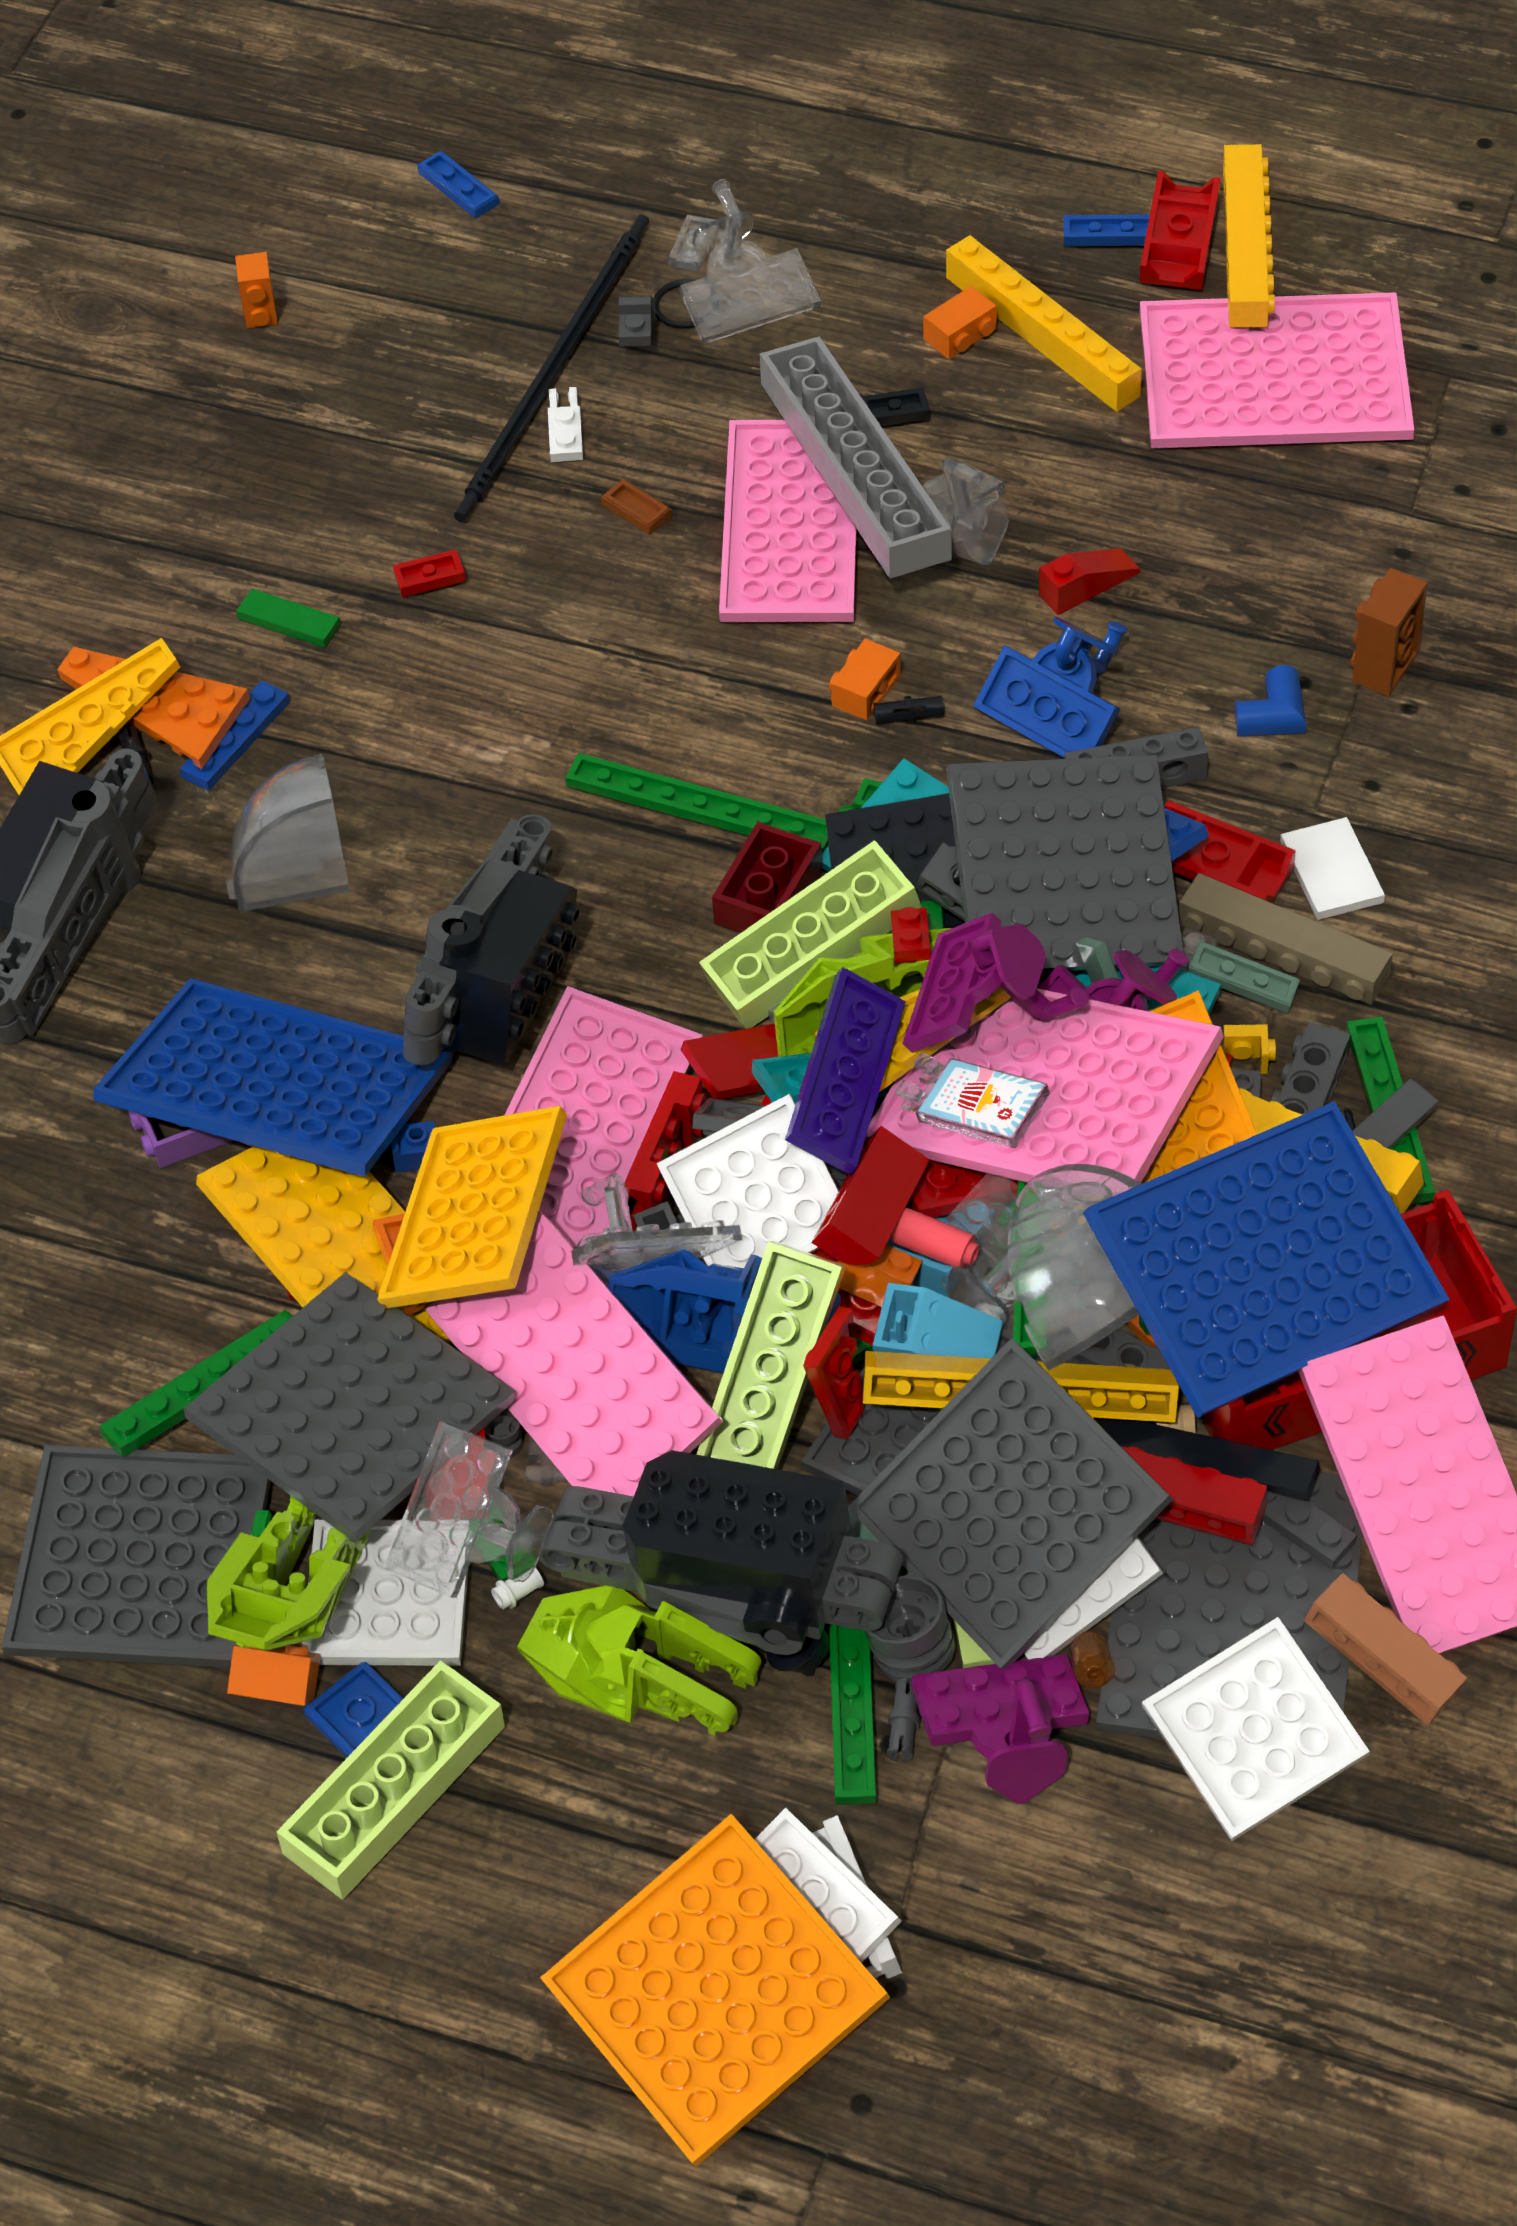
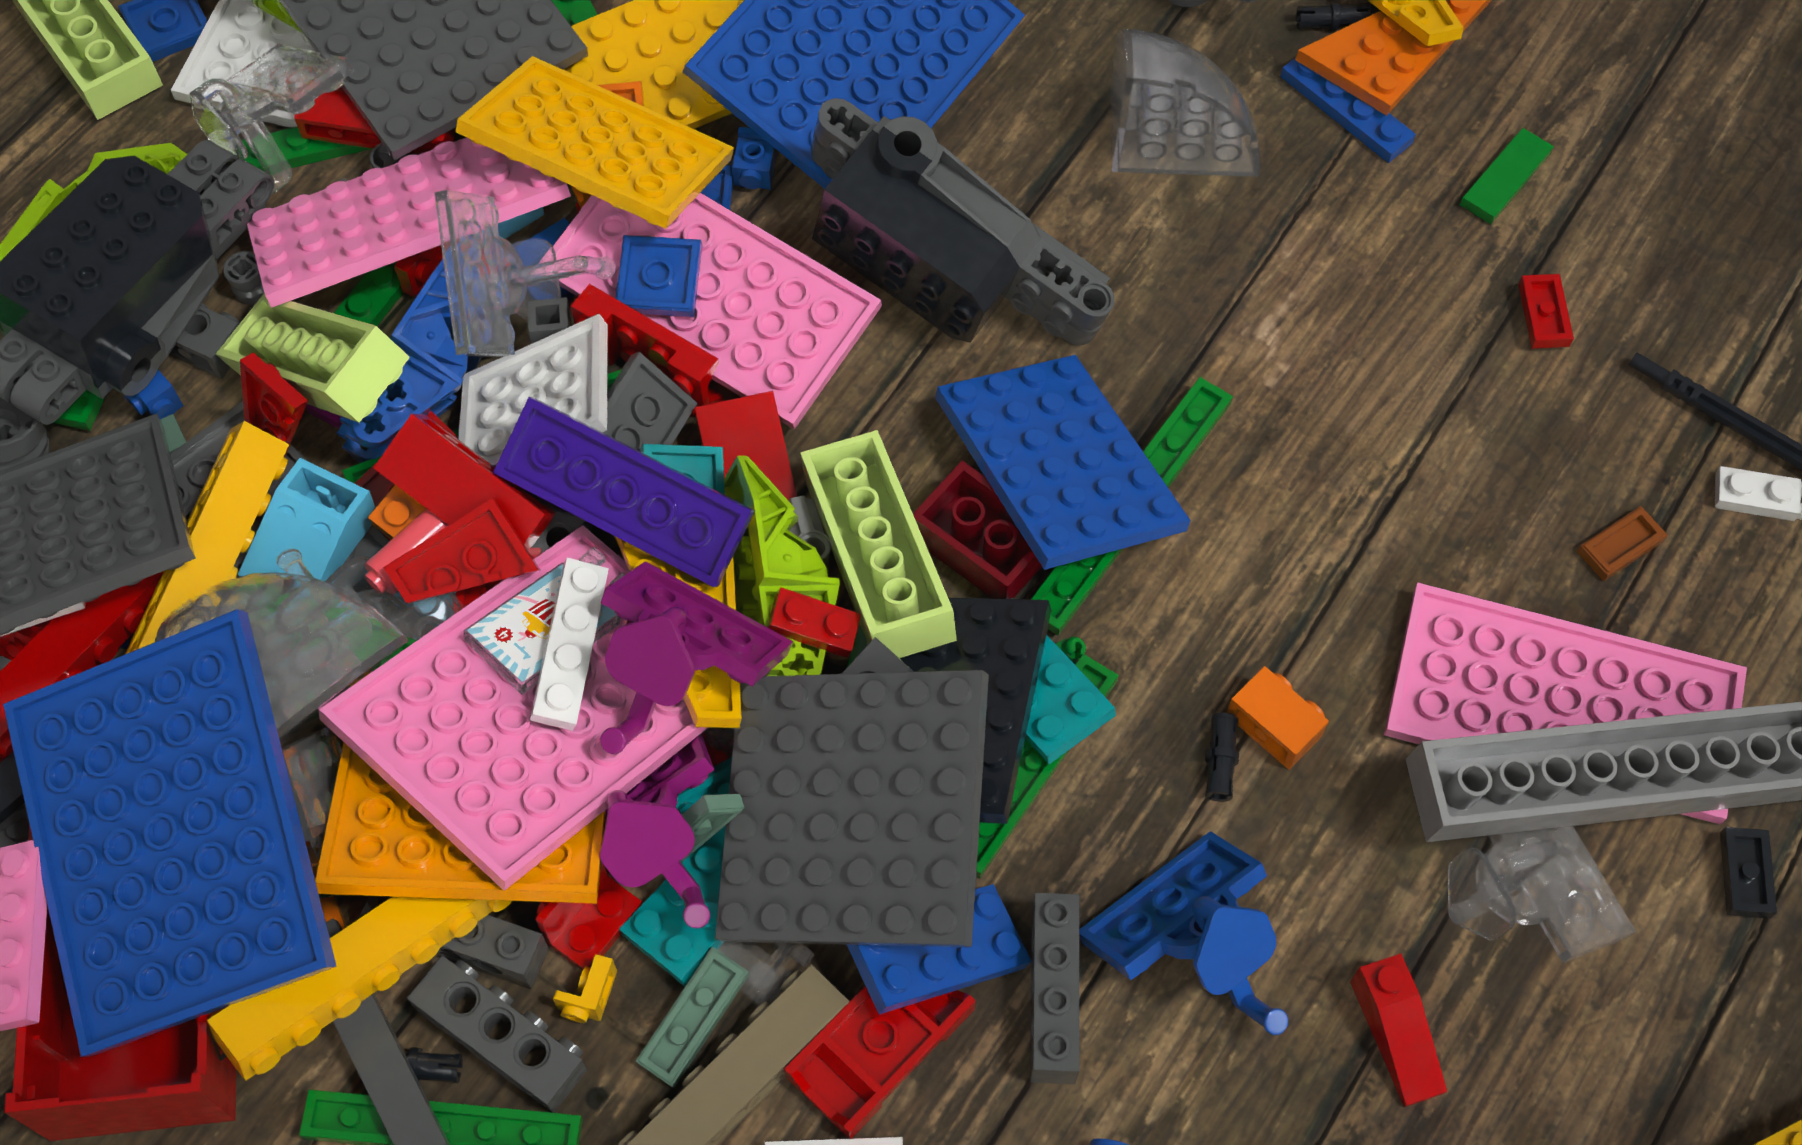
camera: 100 degrees right, 10 degrees up
none -> red wing [383,498,540,604]
none -> white plate [530,557,609,731]
none -> blue tile [615,235,703,317]
none -> blue plate [935,355,1191,570]

